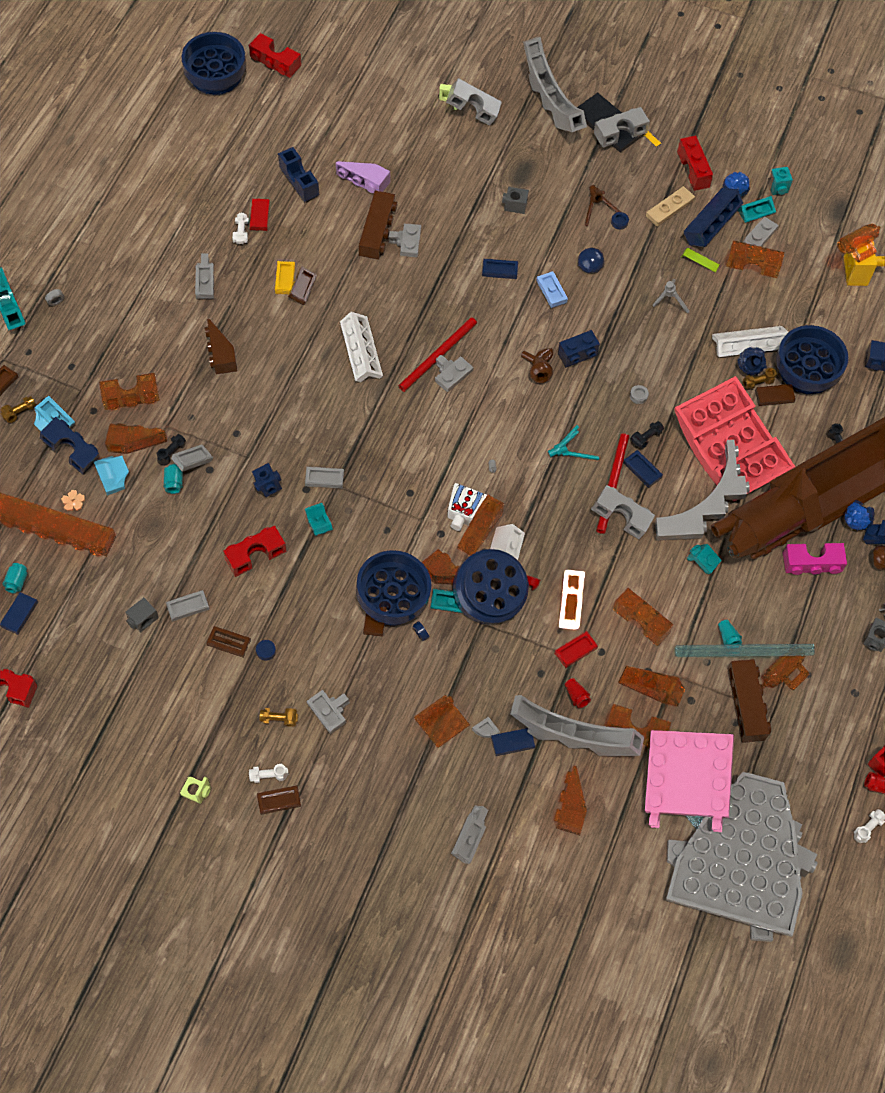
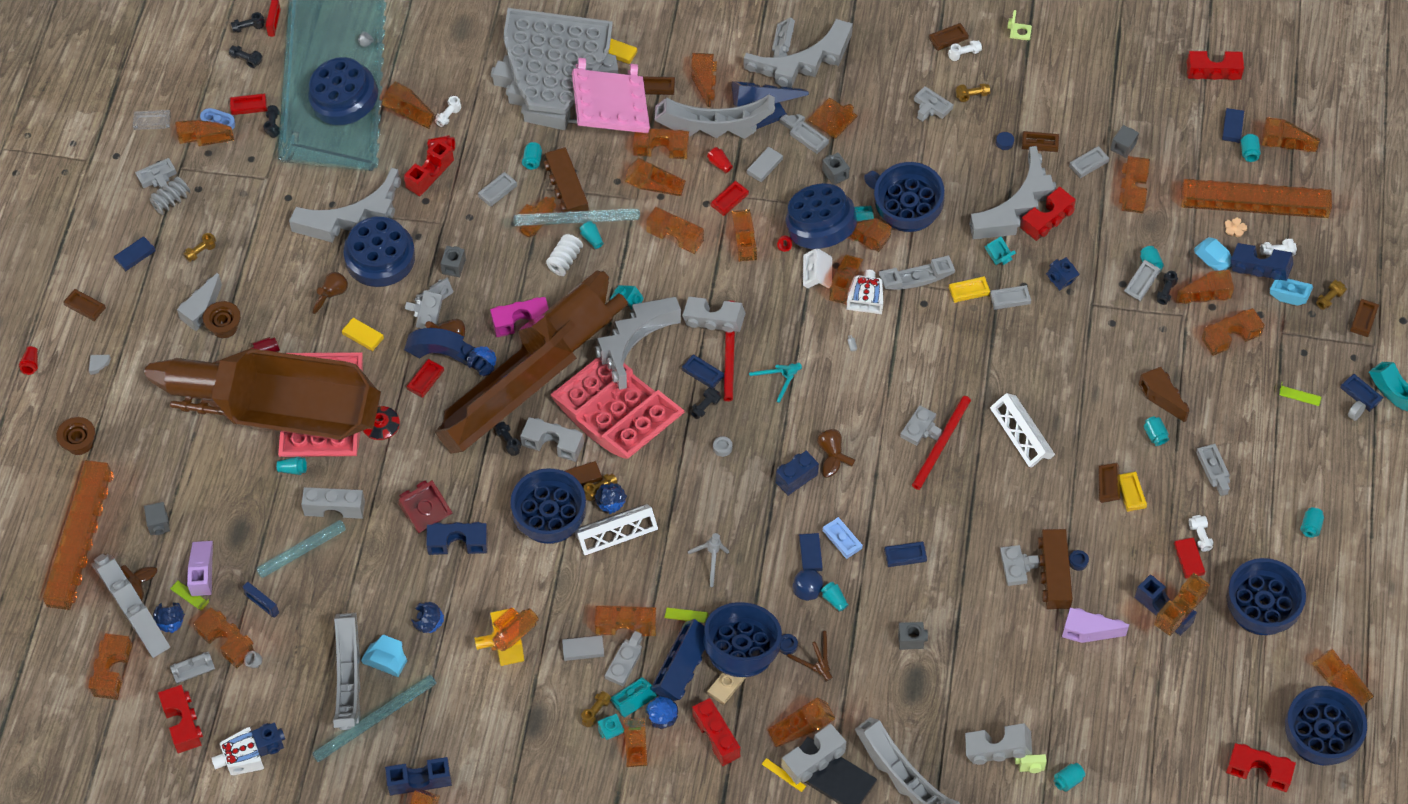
camera: 170 degrees right, 5 degrees down
none -> light grey tile [478,172,517,207]
none -> light grey arch [521,417,584,462]
none -> teal brick [522,142,542,170]
none -> white piece [546,234,583,276]
none -> light grey tile [562,636,604,661]
none -> pearl gold bar [581,691,611,727]
none -> yellow tile [608,38,637,64]
none -> clear orange slope [624,718,647,767]
none -> reddish brown tile [642,76,675,95]
none -> dark blue wheel [703,602,782,677]
none -> dark blue wedge [731,81,809,107]
none -> light grey arch [744,19,853,88]
none -> light grey tile [747,147,783,182]
none -> clear orange slope [768,697,836,747]
none -> light grey tile [790,121,829,154]
none -> dark blue tile [799,533,823,572]
none -> teal cone [821,581,849,612]
none -> dark grey brick [822,152,850,185]
none -> light grey slope [878,256,955,290]
none -> yellow tile [949,276,990,303]
none -> light grey arch [969,146,1056,239]
none -> teal brick [1054,763,1085,792]
none -> dark blue tile [1069,550,1089,571]
none -> clear orange arch [1119,156,1150,213]
none -> teal brick [1143,416,1169,446]
none -> clear orange arch [1154,573,1210,636]
none -> dark blue wheel [1226,558,1306,636]
none -> white bar [1260,239,1297,257]
none -> lime piece [1279,382,1321,406]
none -> teal brick [1300,507,1324,538]
none -> clear orange slope [1312,649,1374,707]
none -> dark blue tile [1340,374,1383,412]

